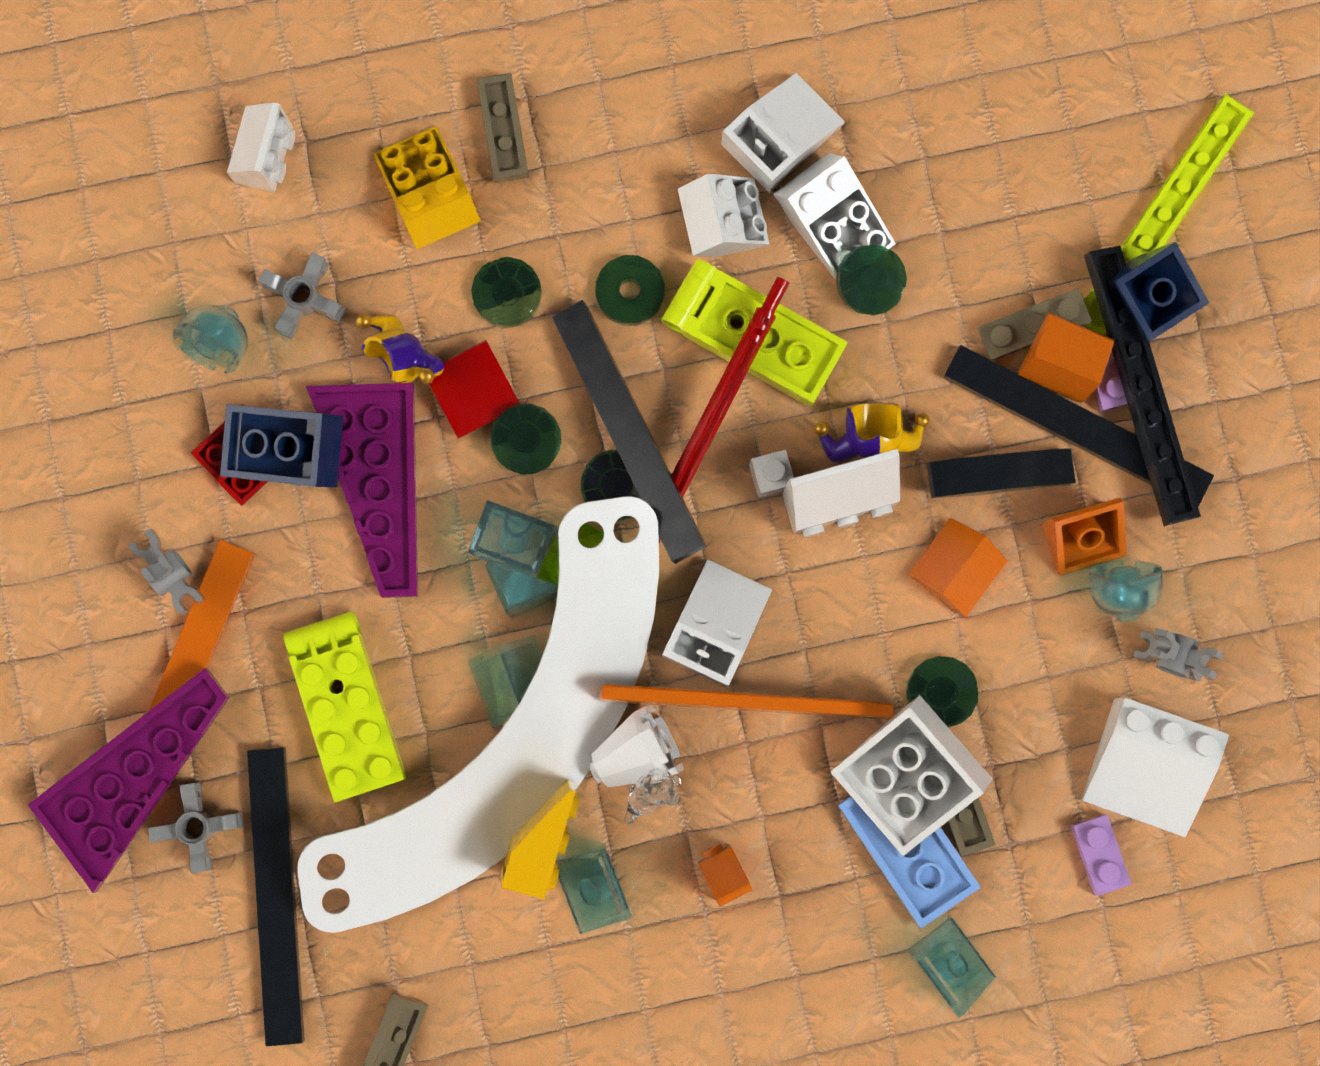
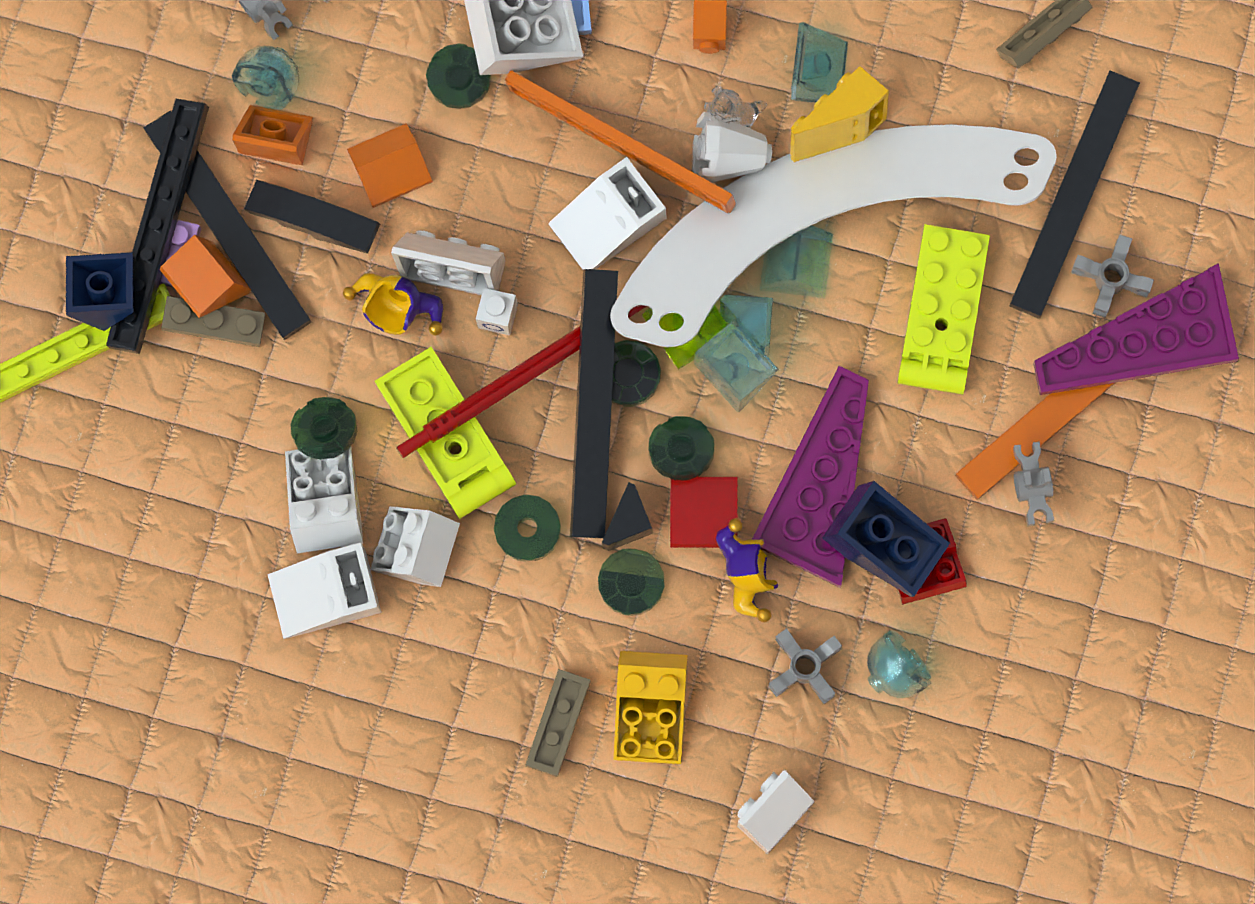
camera: 140 degrees left, 5 degrees down
none -> black slope [602,482,653,551]

